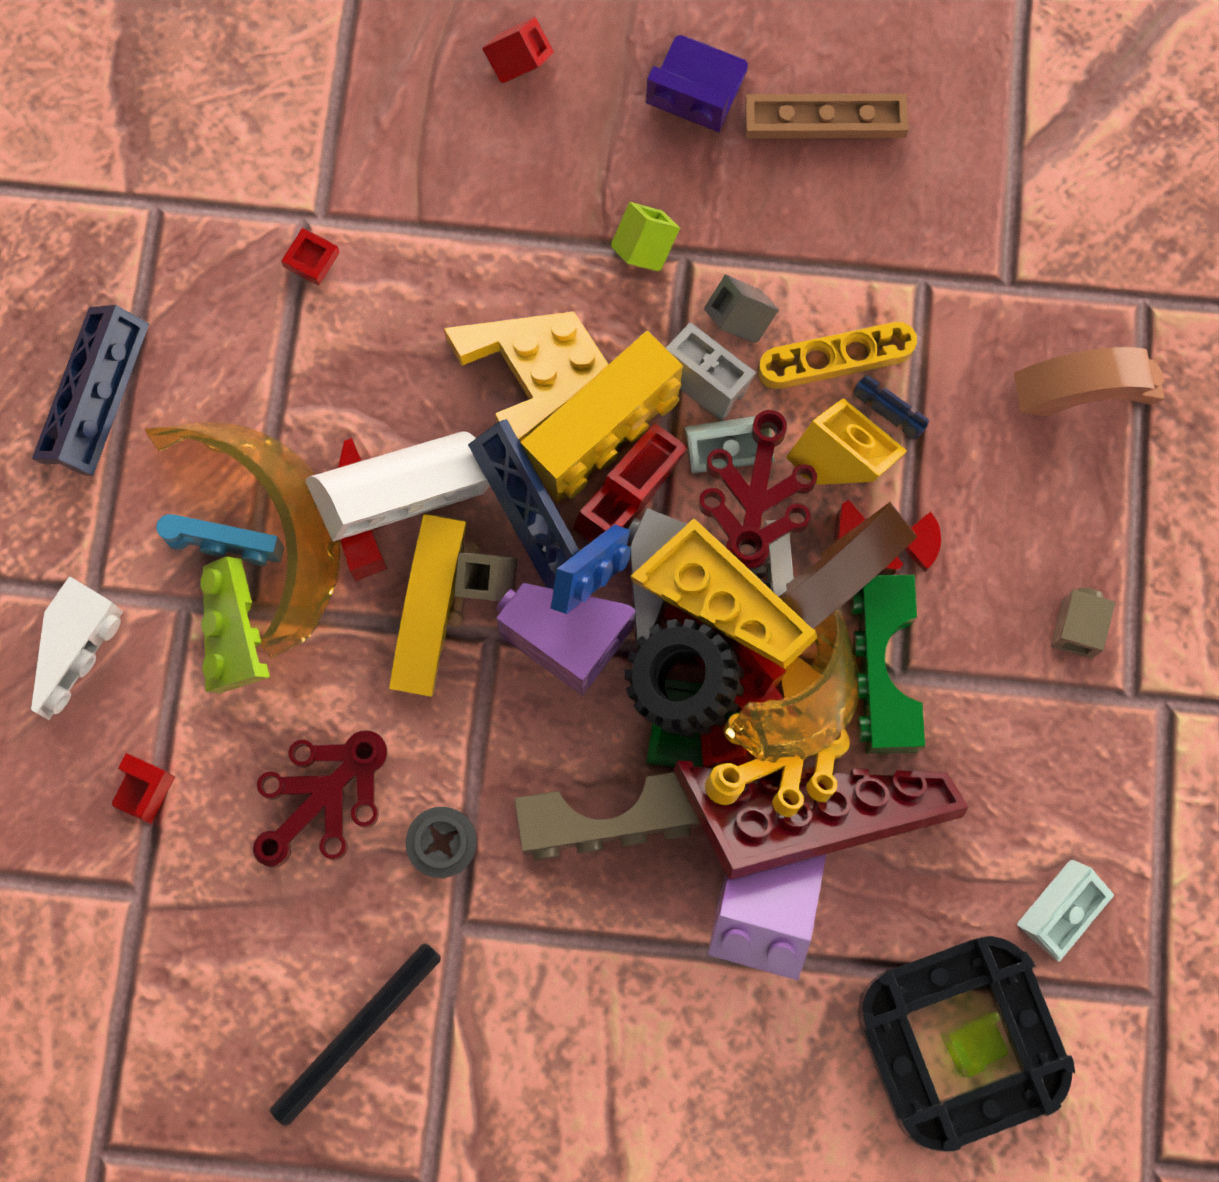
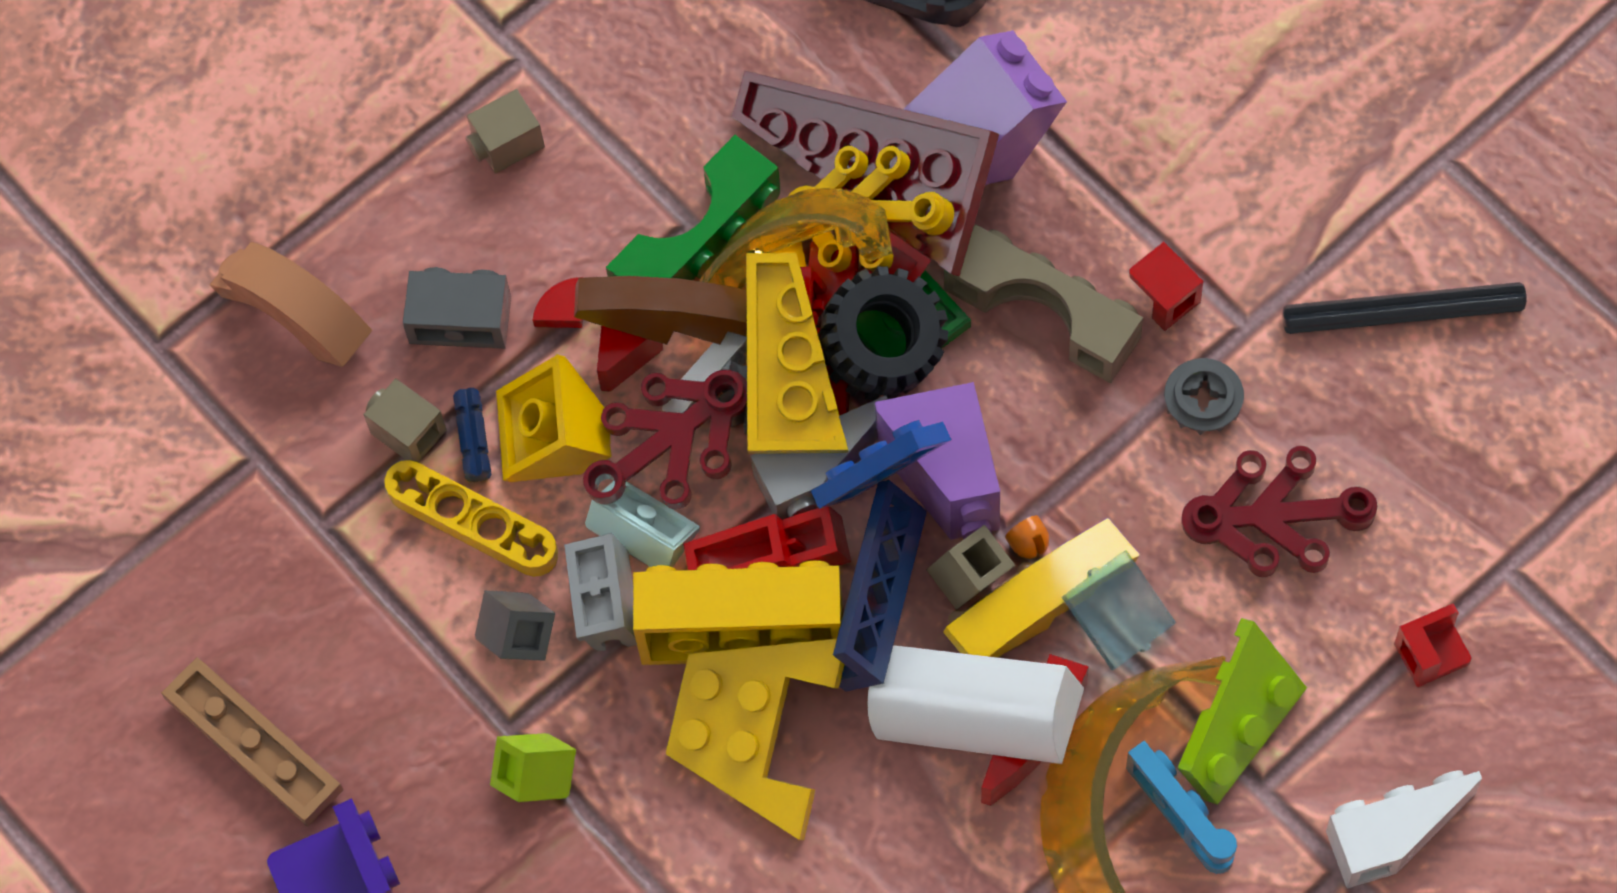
camera: 130 degrees left, 10 degrees down
none -> dark tan brick [363,378,447,463]
none -> dark grey brick [403,267,511,349]
none -> orange hinge [1005,515,1049,559]
none -> clear light blue piece [1062,550,1176,670]
none -> red panel [1129,241,1204,331]

